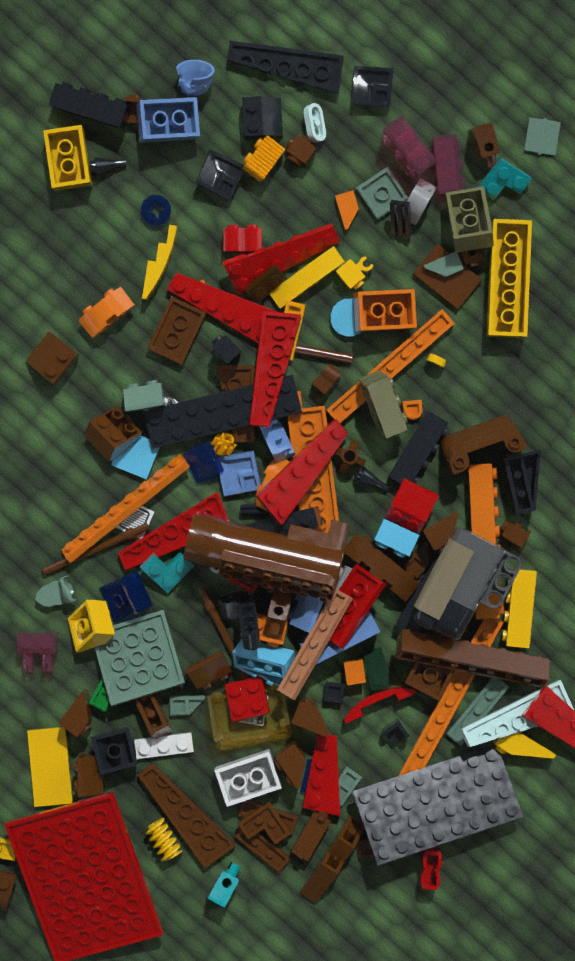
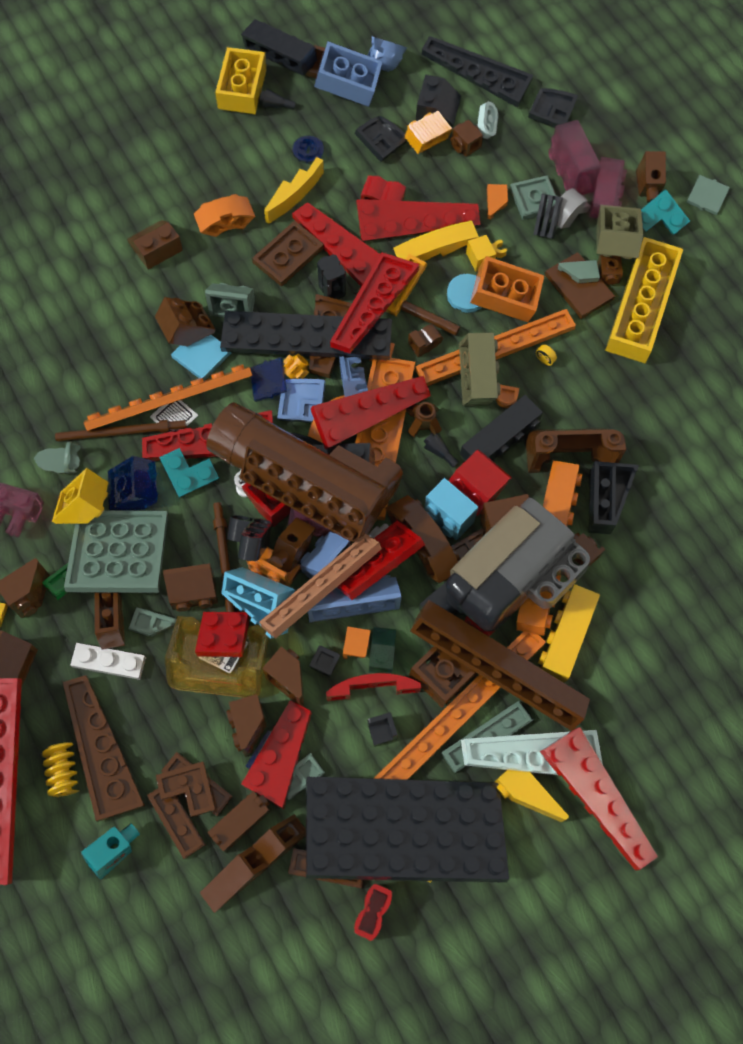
camera: 15 degrees right, 20 degrees down
black slope [91,727,138,775] -> none
white brick [214,749,282,807] -> none
dark brown plate [245,264,287,303] -> none

